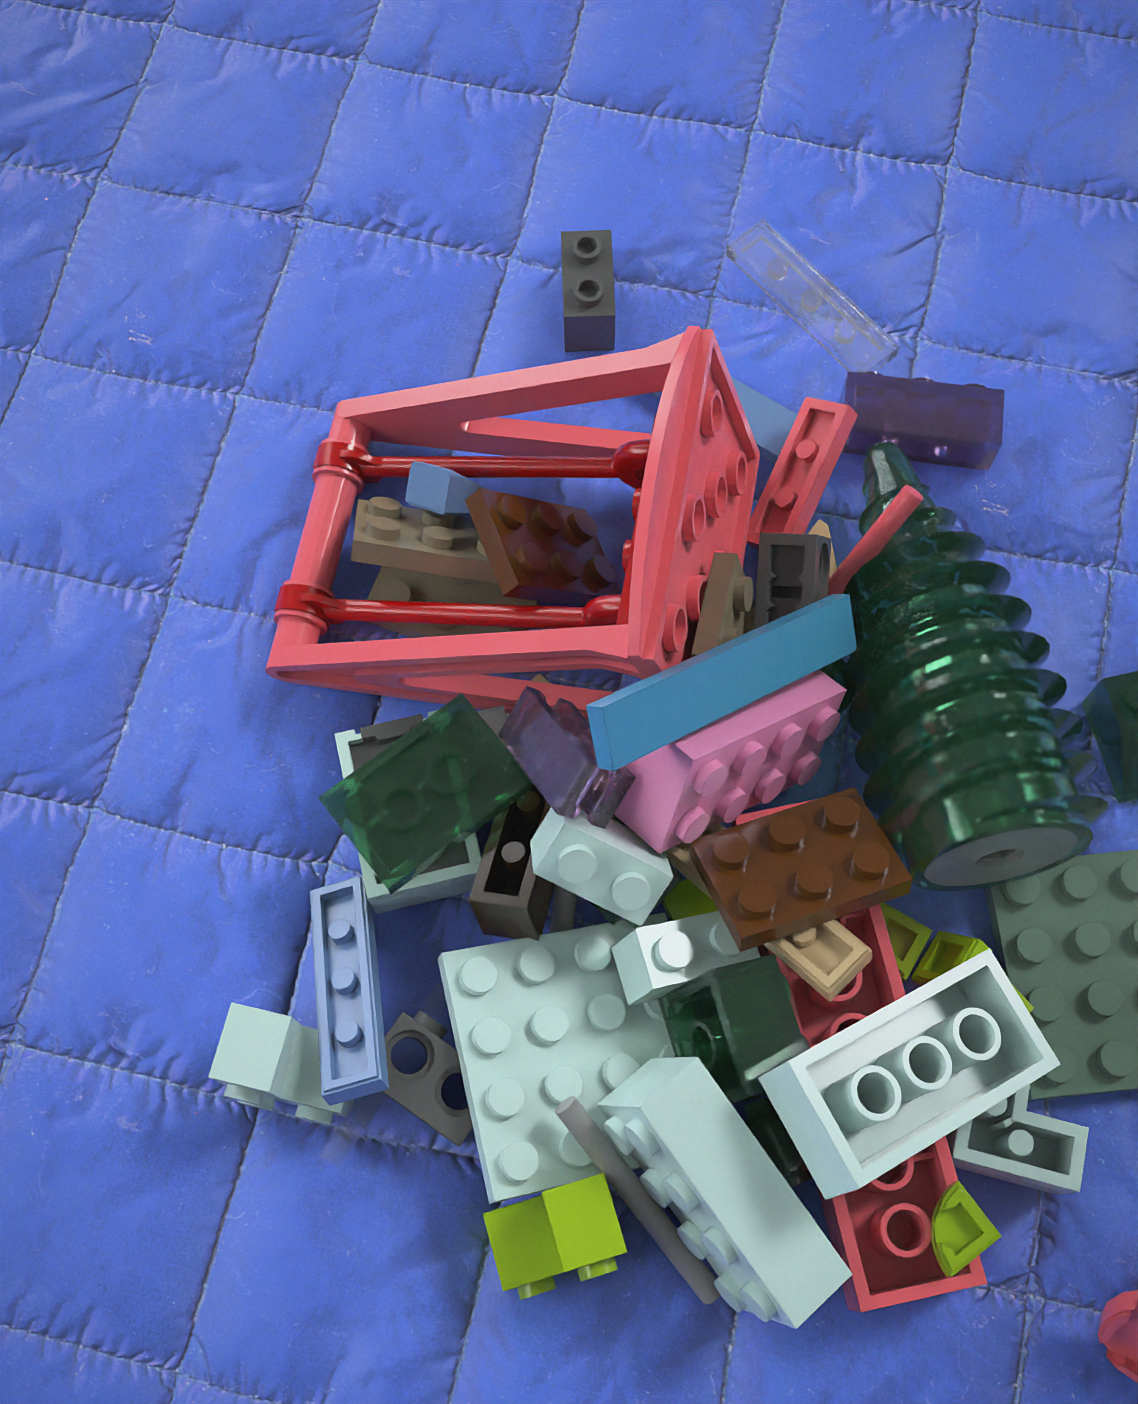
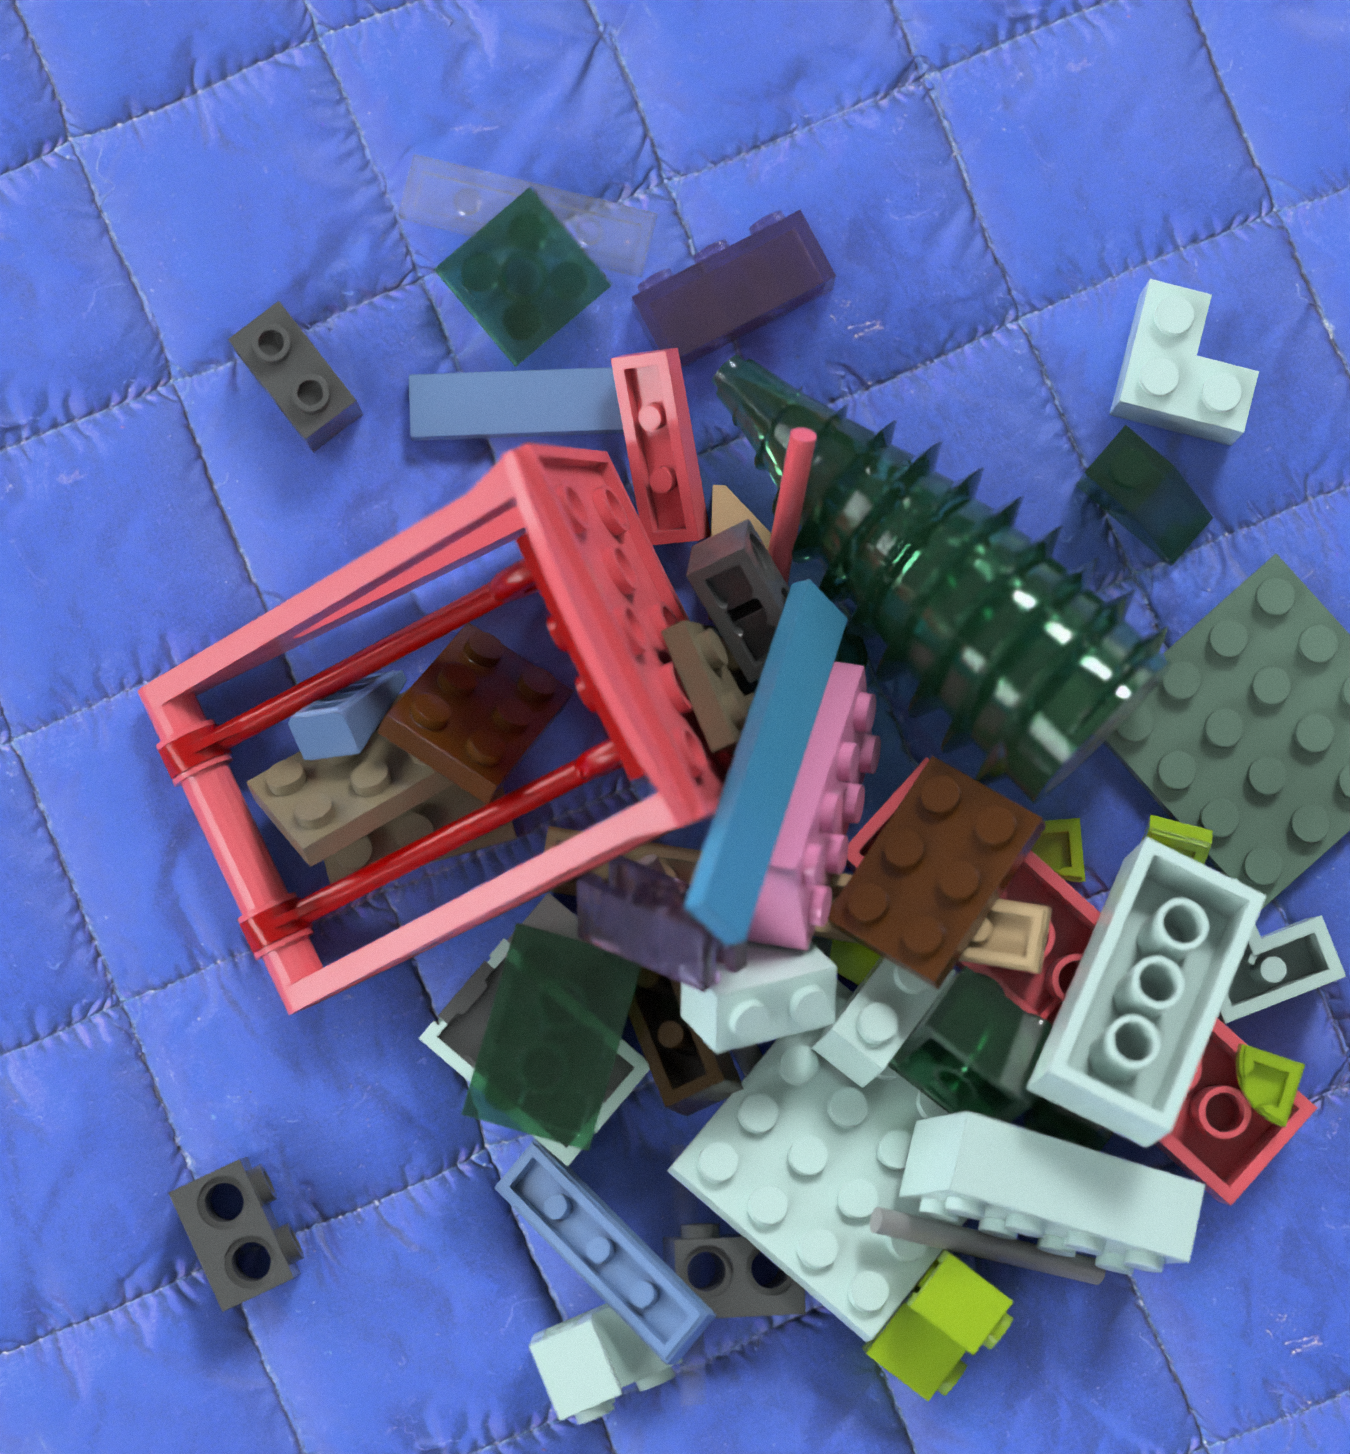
camera: 40 degrees left, 15 degrees up
lime tile [911,931,992,987] -> none
none -> dark grey brick [169,1157,304,1312]
none -> plate [433,186,613,367]

